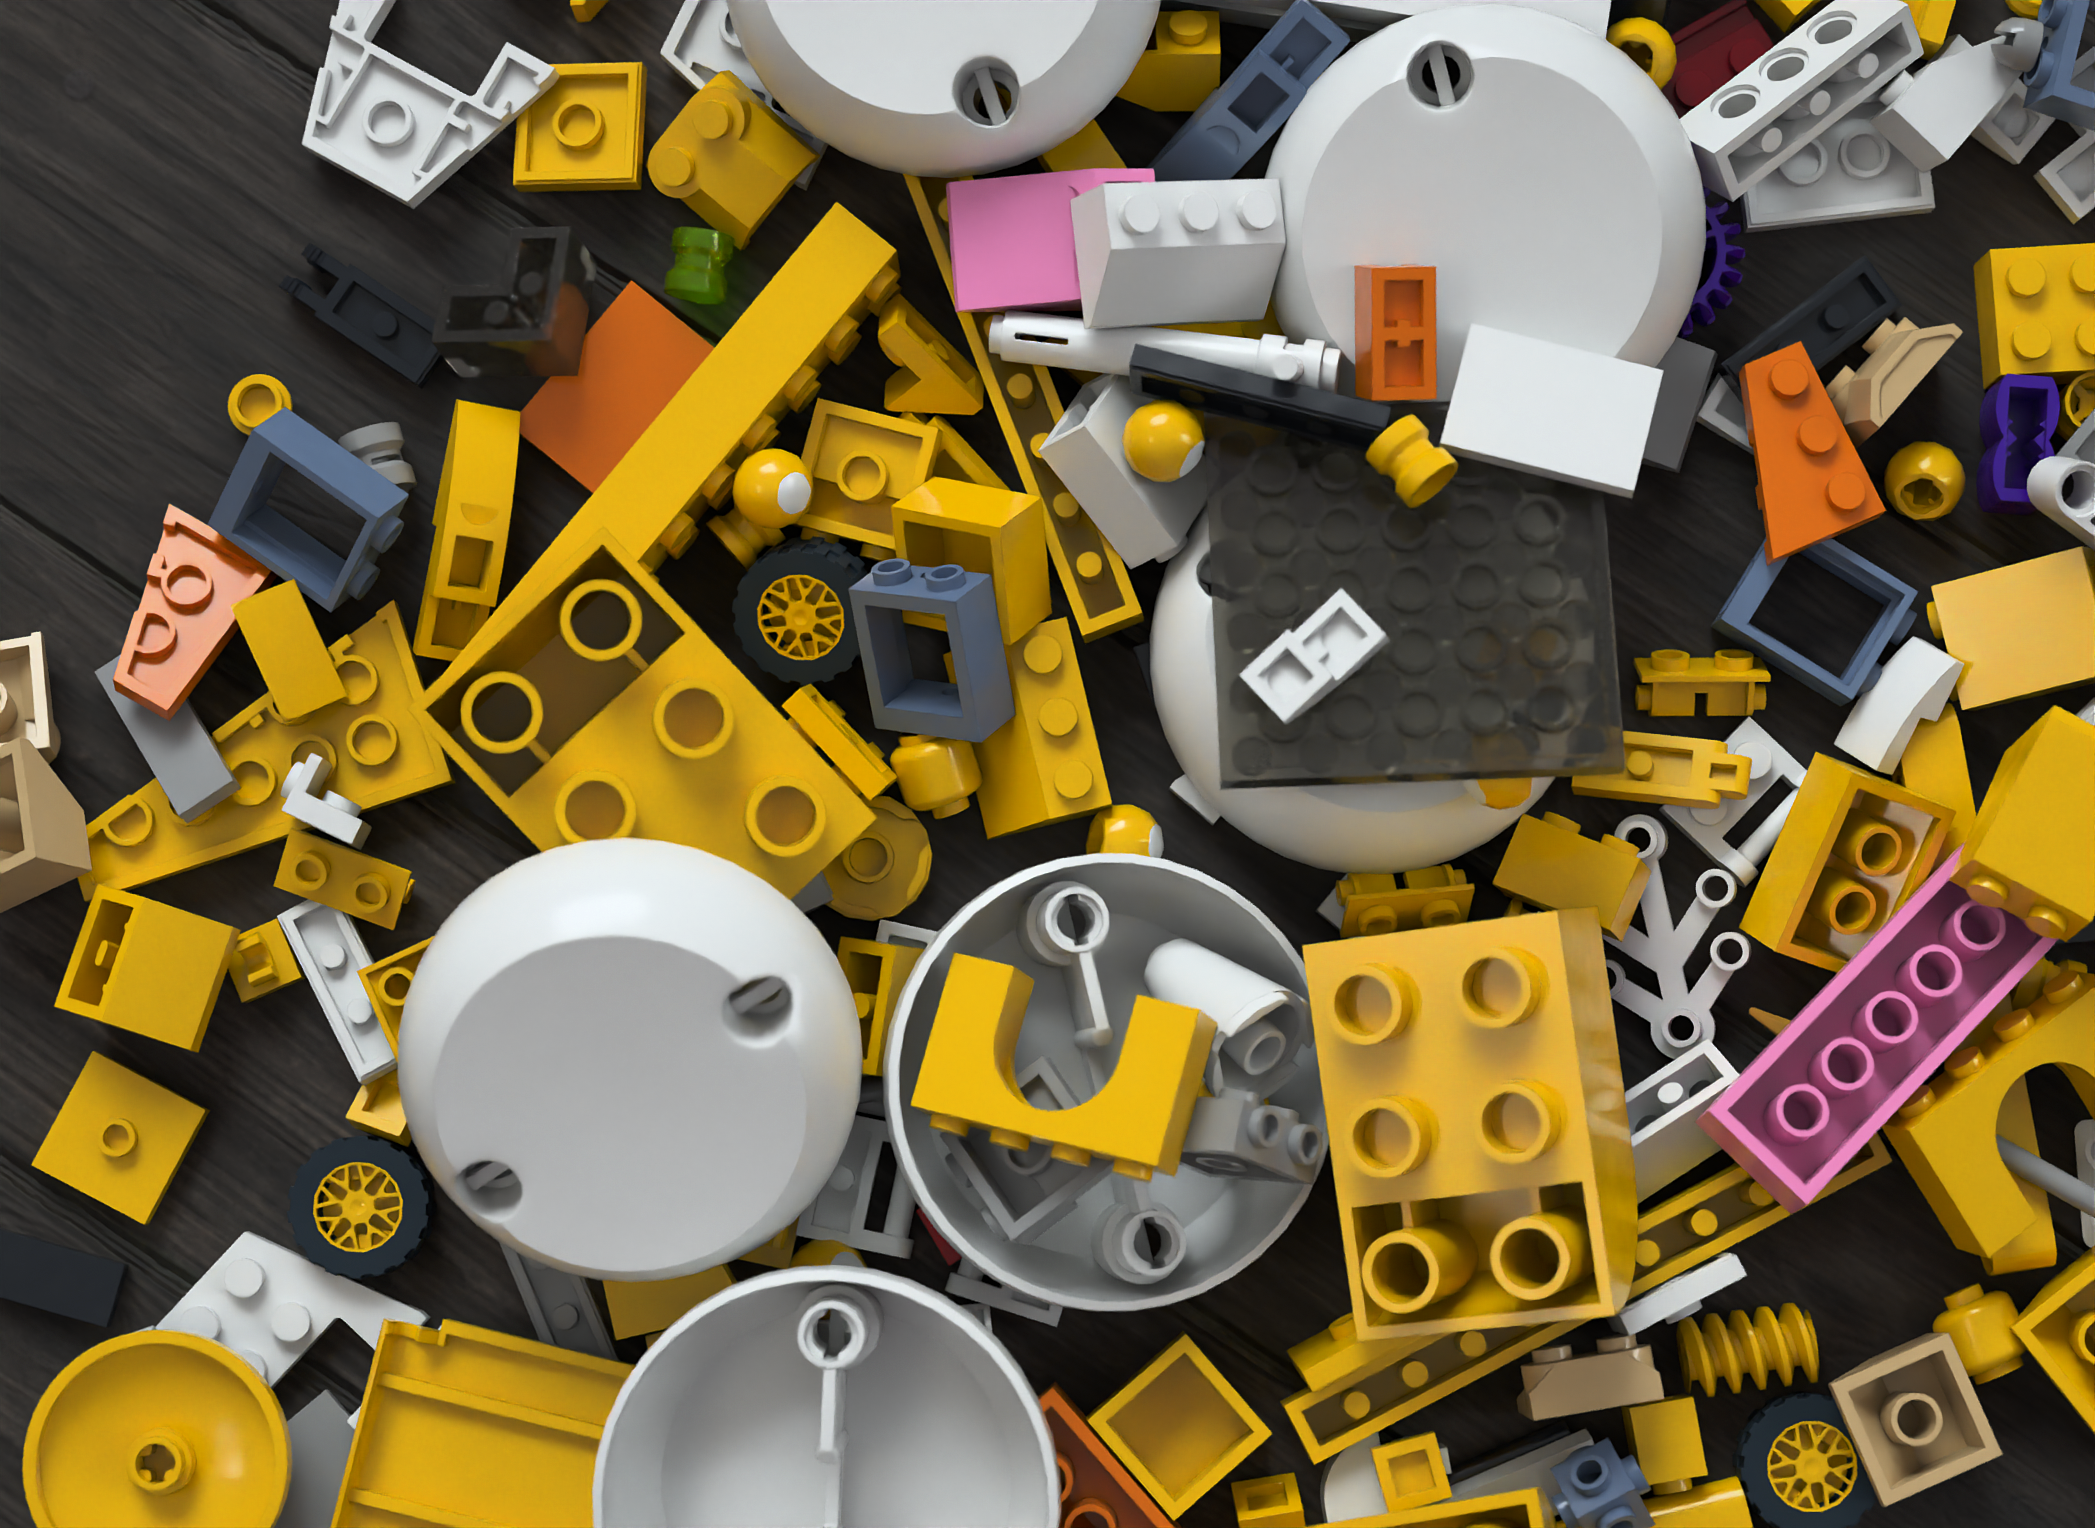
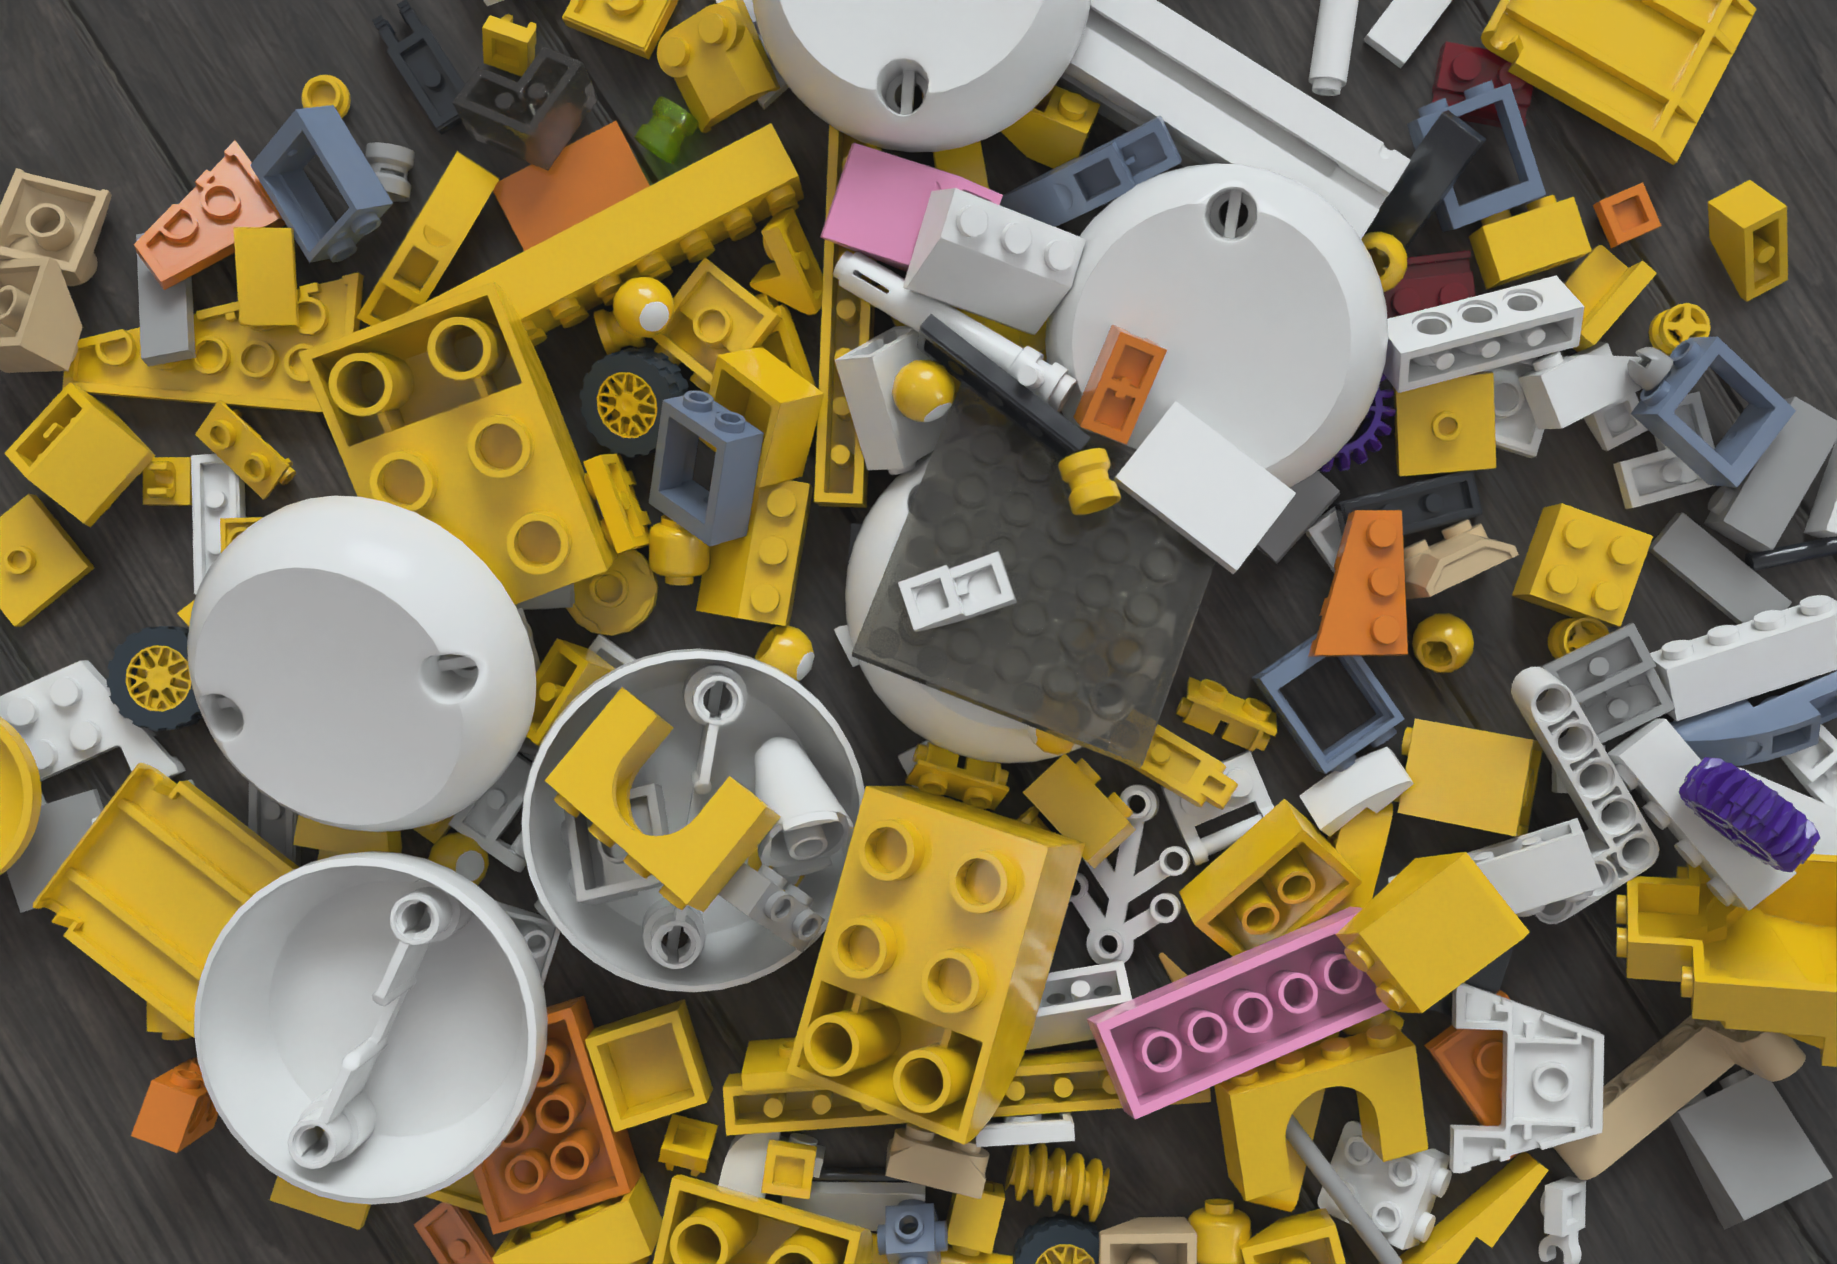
camera: 25 degrees right, 5 degrees up
white bracket [281,753,372,850] -> none
dark purple brick [1976,374,2060,515] -> none
none -> yellow tile [482,14,536,78]
none -> yellow plate [1393,371,1496,476]

